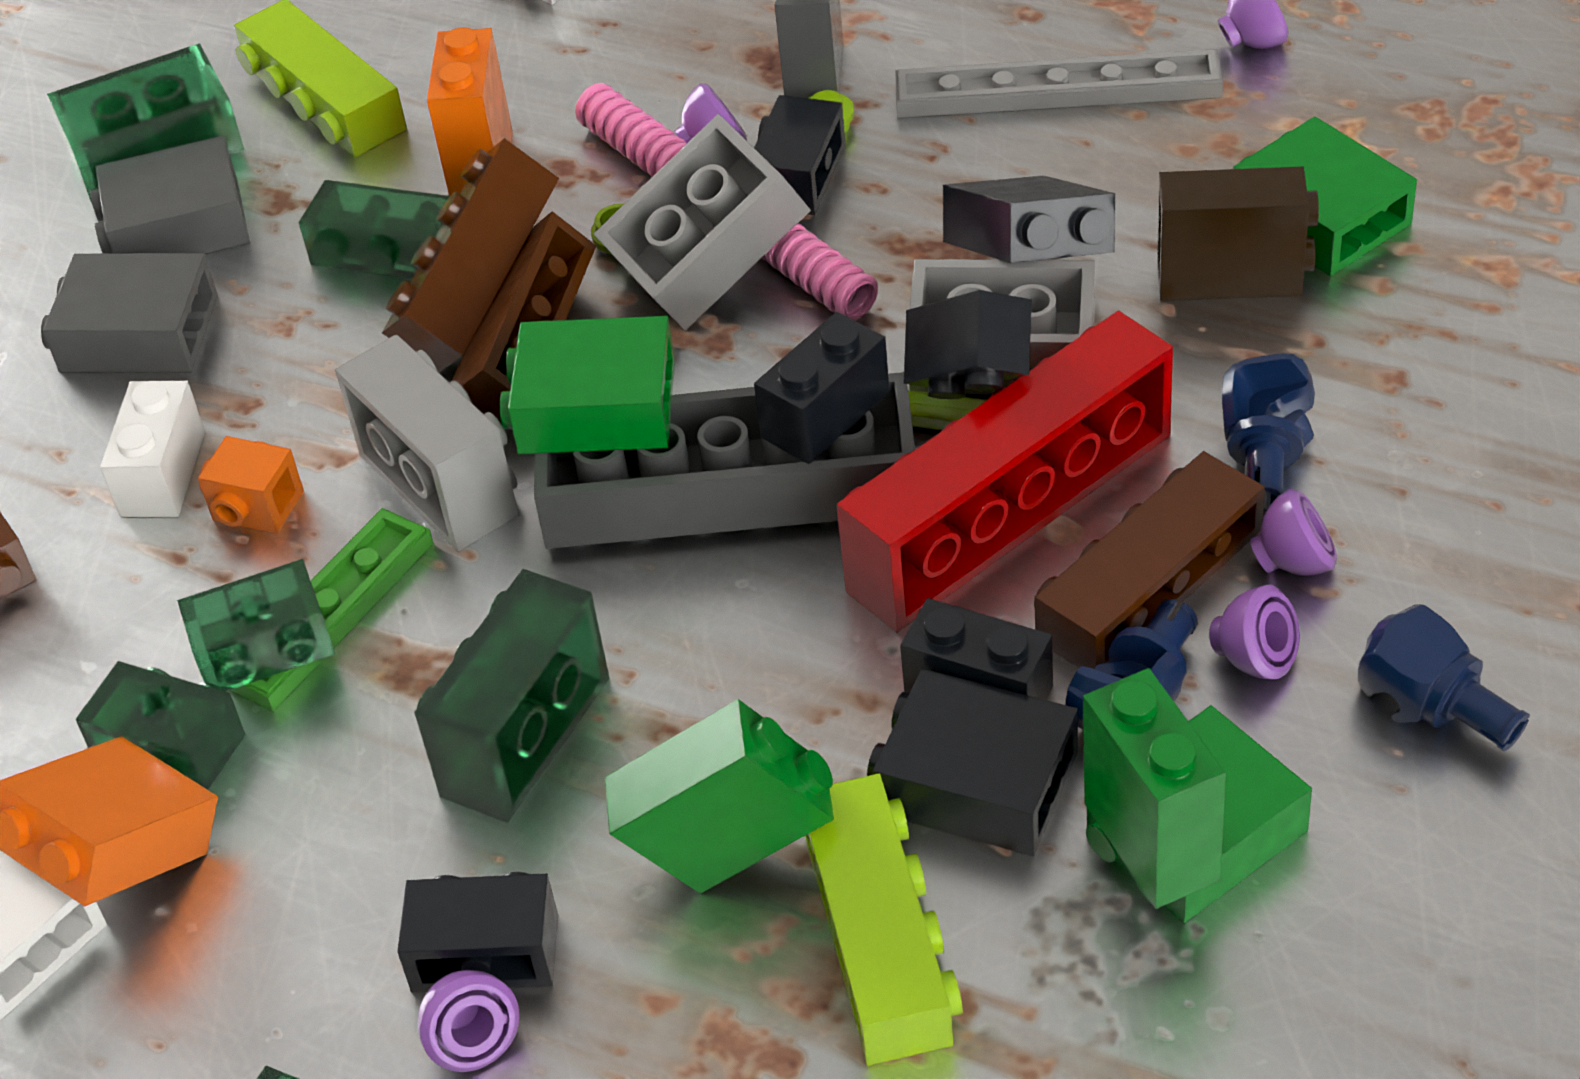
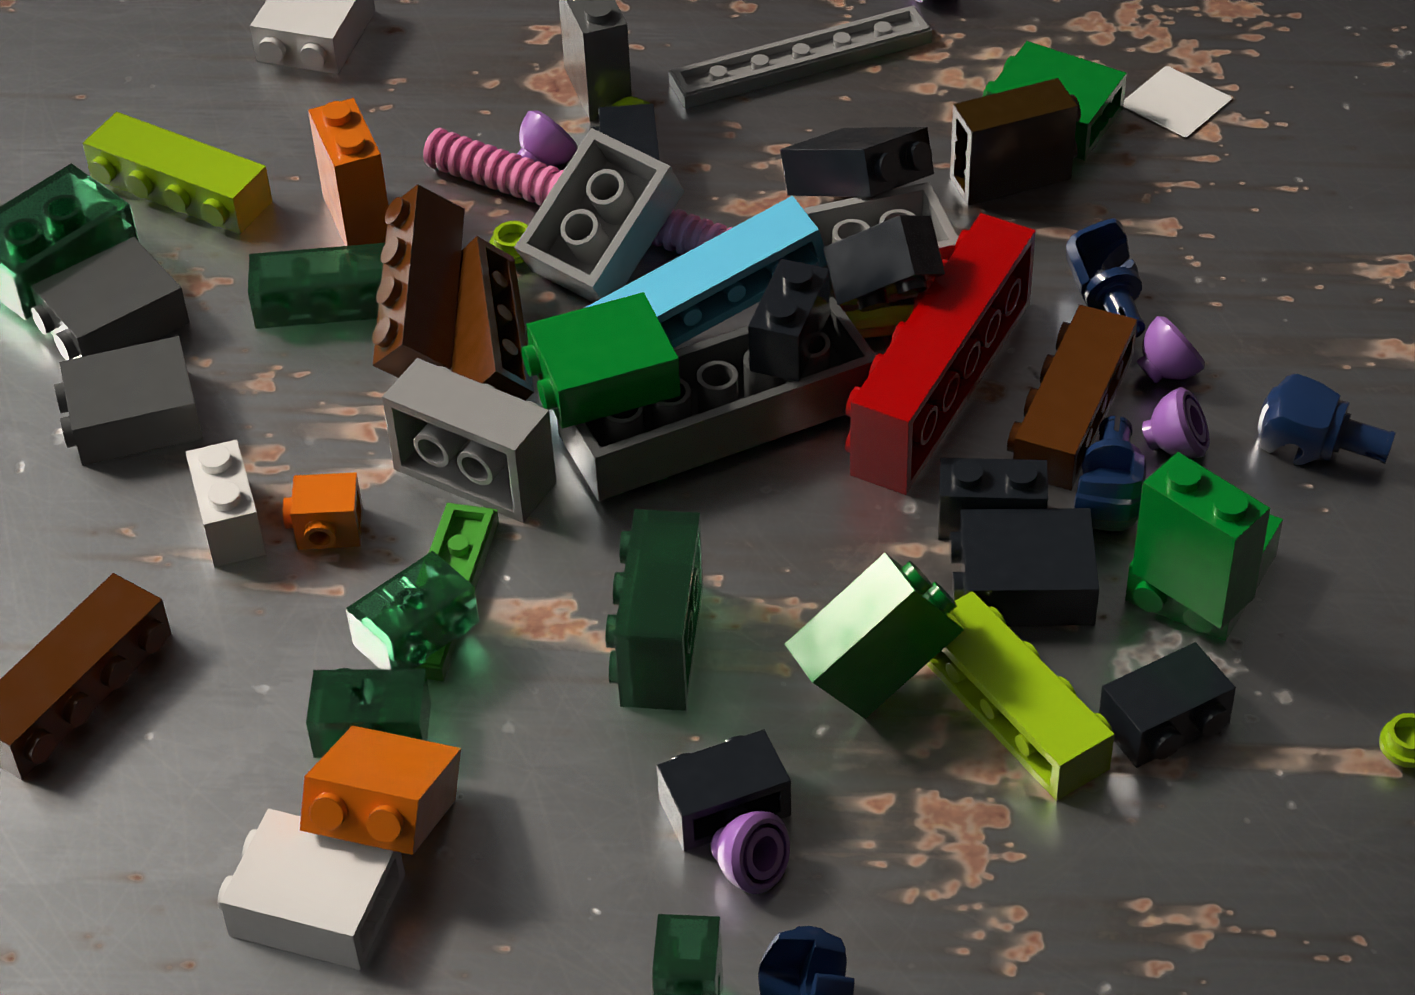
camera: 25 degrees left, 0 degrees up
none -> medium azure brick [585,195,827,348]
none -> black brick [1099,642,1236,768]
none -> white sticker [1123,66,1232,137]

